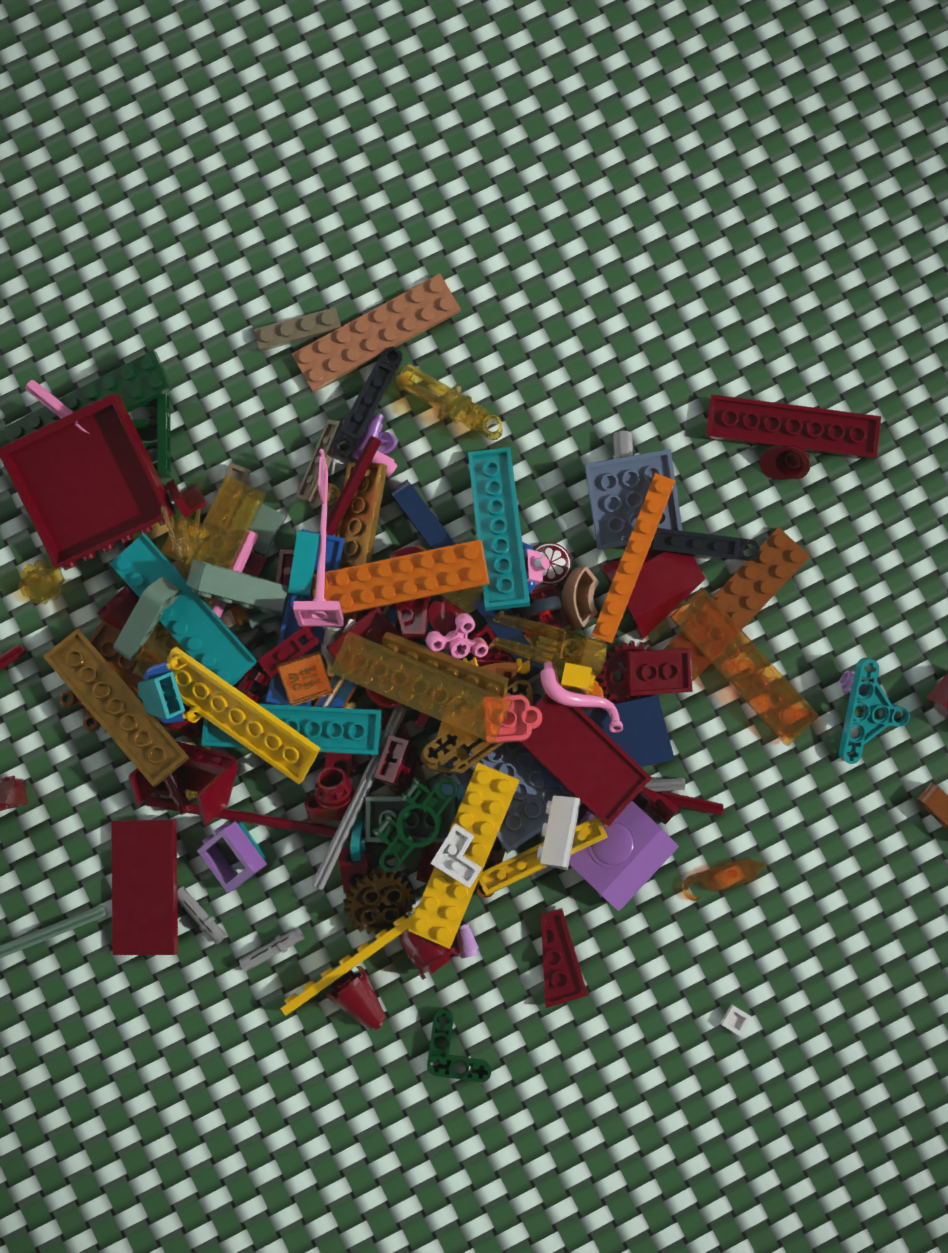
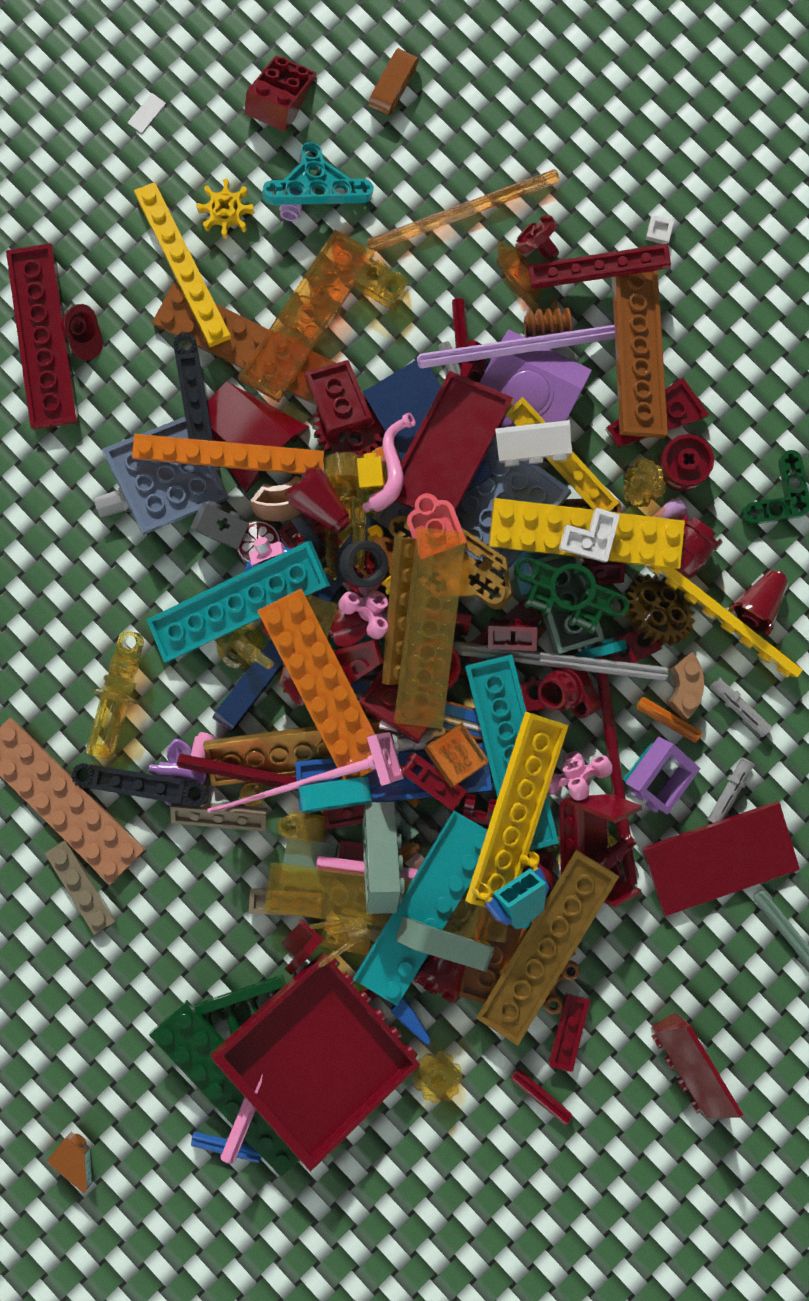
camera: 105 degrees left, 0 degrees up
none -> dark orange slope [46,1131,93,1193]
none -> yellow plate [134,182,231,347]
none -> dark grey brick [190,501,249,549]
none -> blue axle [191,1132,262,1163]
none -> yellow gear [196,179,255,239]
none -> clear yellow dish [216,624,273,669]
none -> clear yellow piece [277,813,326,843]
none -> dark red cone [285,467,352,534]
none -> black tyre [340,541,388,588]
none -> clear yellow brick [355,258,409,312]
none -> clear orange axle [367,169,560,252]
none -> blue slope [390,996,431,1045]
none -> lavender axle [417,325,615,368]
none -> dark red tile [515,215,559,261]
none -> dark orange piece [523,308,572,338]
none -> dark red tile [528,243,671,290]
none -> bright pink gear [547,751,613,800]
none -> dark red plate [548,993,590,1072]
none -> dark orange plate [612,271,668,438]
none -> clear yellow plant [622,459,666,507]
none -> orange axle [636,697,702,743]
none -> dark red wheel [656,434,715,492]
none -> medium nougat brick [667,652,704,720]

